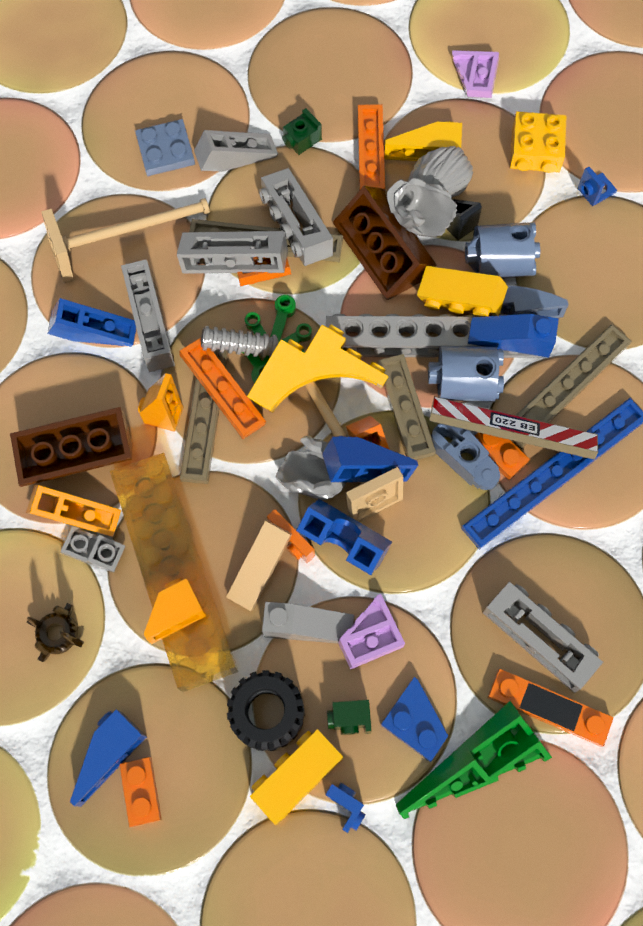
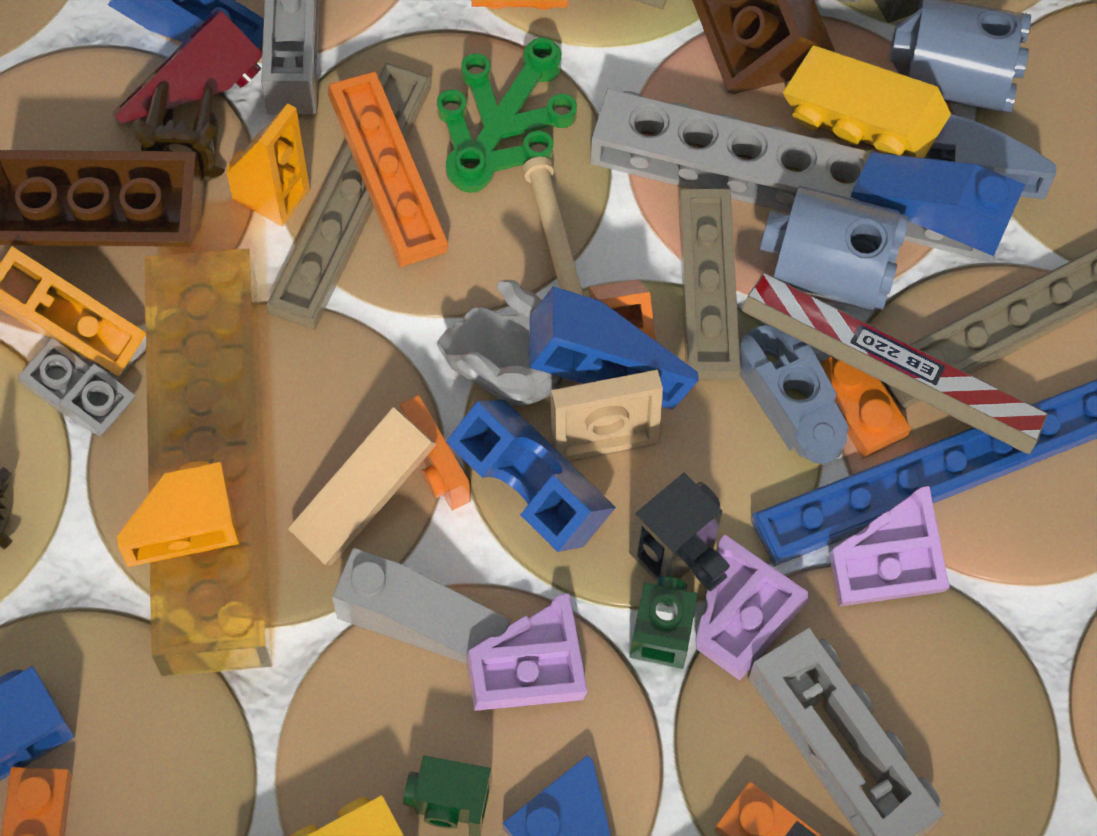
camera: 10 degrees right, 5 degrees down
light grey piece [201,326,278,358] -> none
black tyre [227,670,305,751] -> none
yellow arch [247,325,388,413] -> none
none -> dark red slope [112,9,262,124]
none -> dark brown piece [133,82,225,181]
none -> black brick [629,472,730,592]
none -> dark green brick [629,577,698,669]
none -> lavender wing [695,535,808,681]
none -> lavender wing [829,486,950,607]

